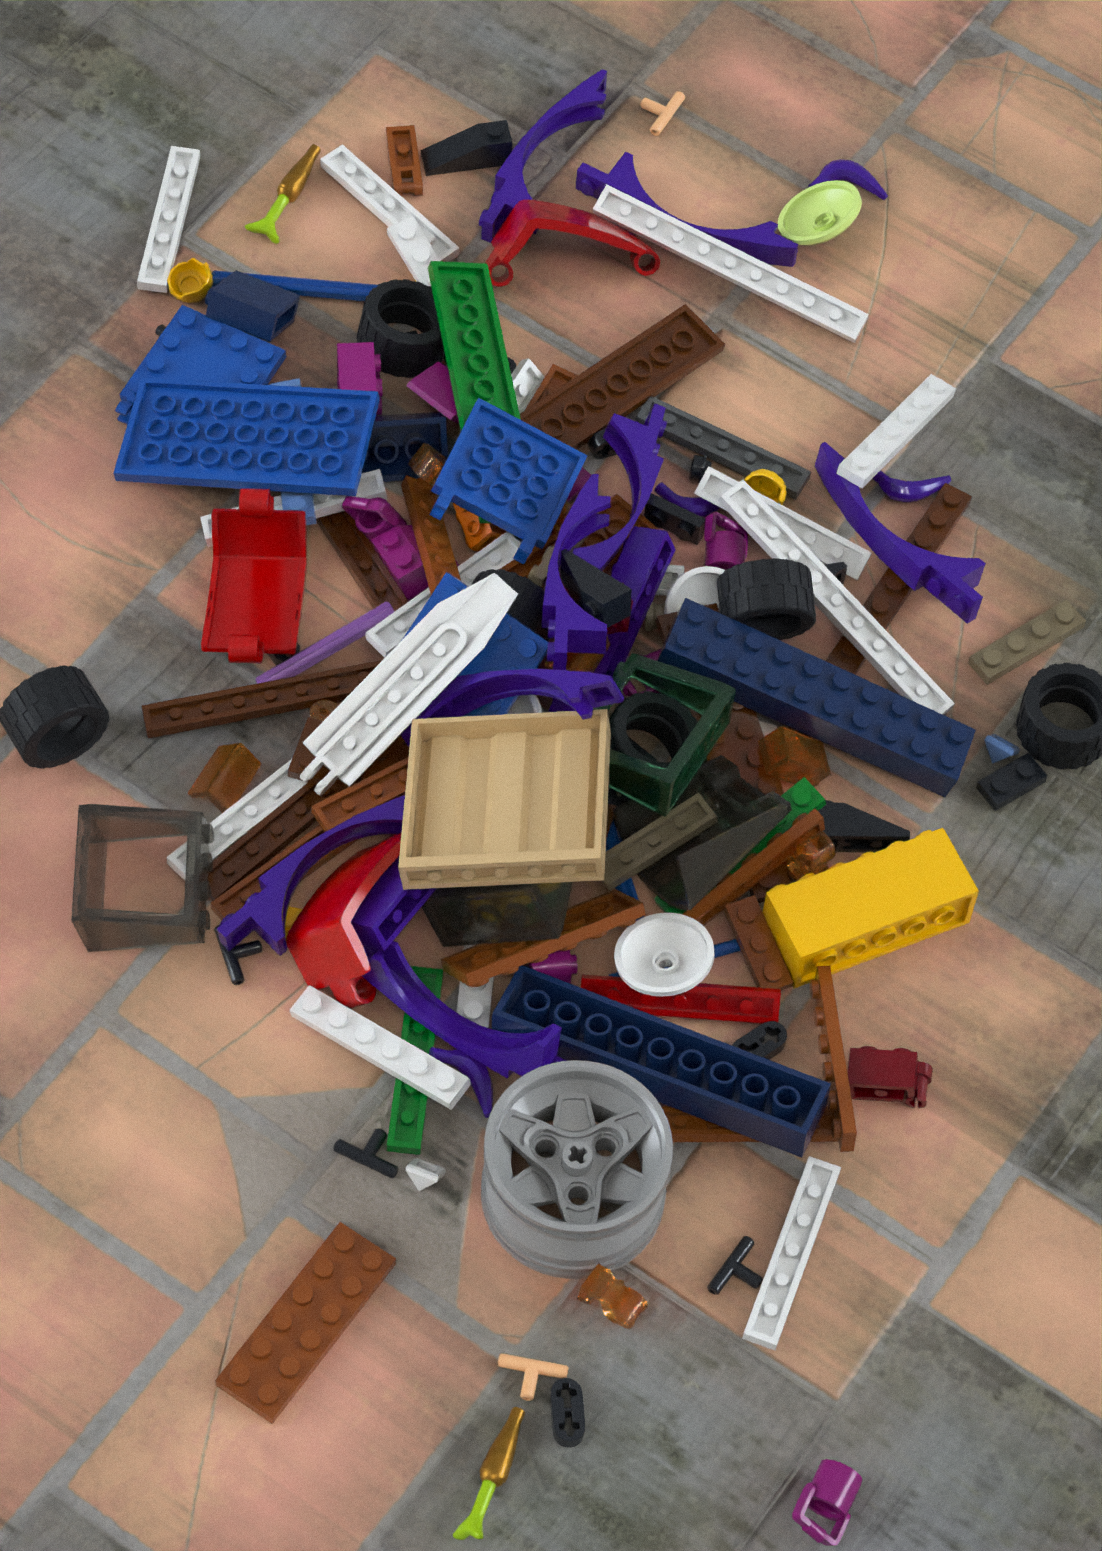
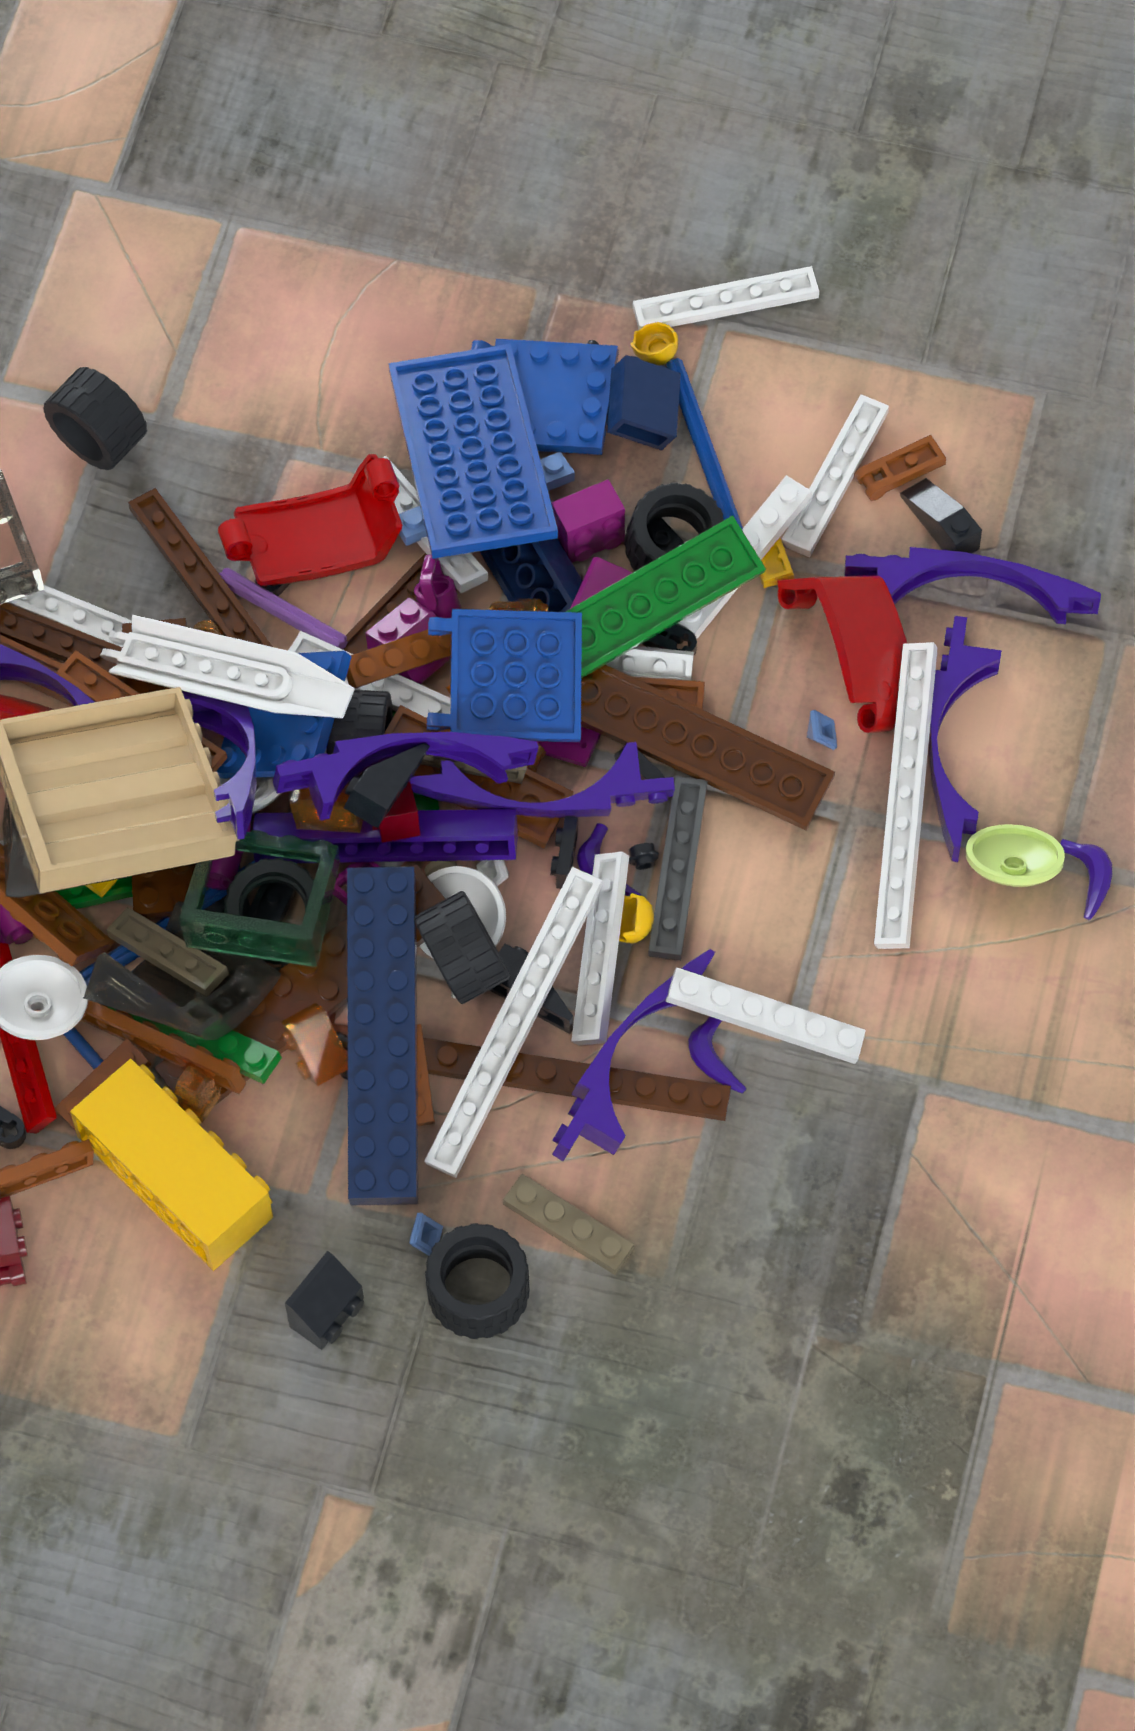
camera: 75 degrees right, 5 degrees up
clear orange panel [188,743,262,813] -> none
piece [245,144,321,244] -> none
light nougat piece [640,91,685,136] -> none
magenta piece [704,511,748,570] -> none
black slope [809,800,910,853] -> none
black plate [976,753,1048,811] -> none
none -> black slope [285,1251,364,1350]
none -> medium blue slope [807,710,837,750]

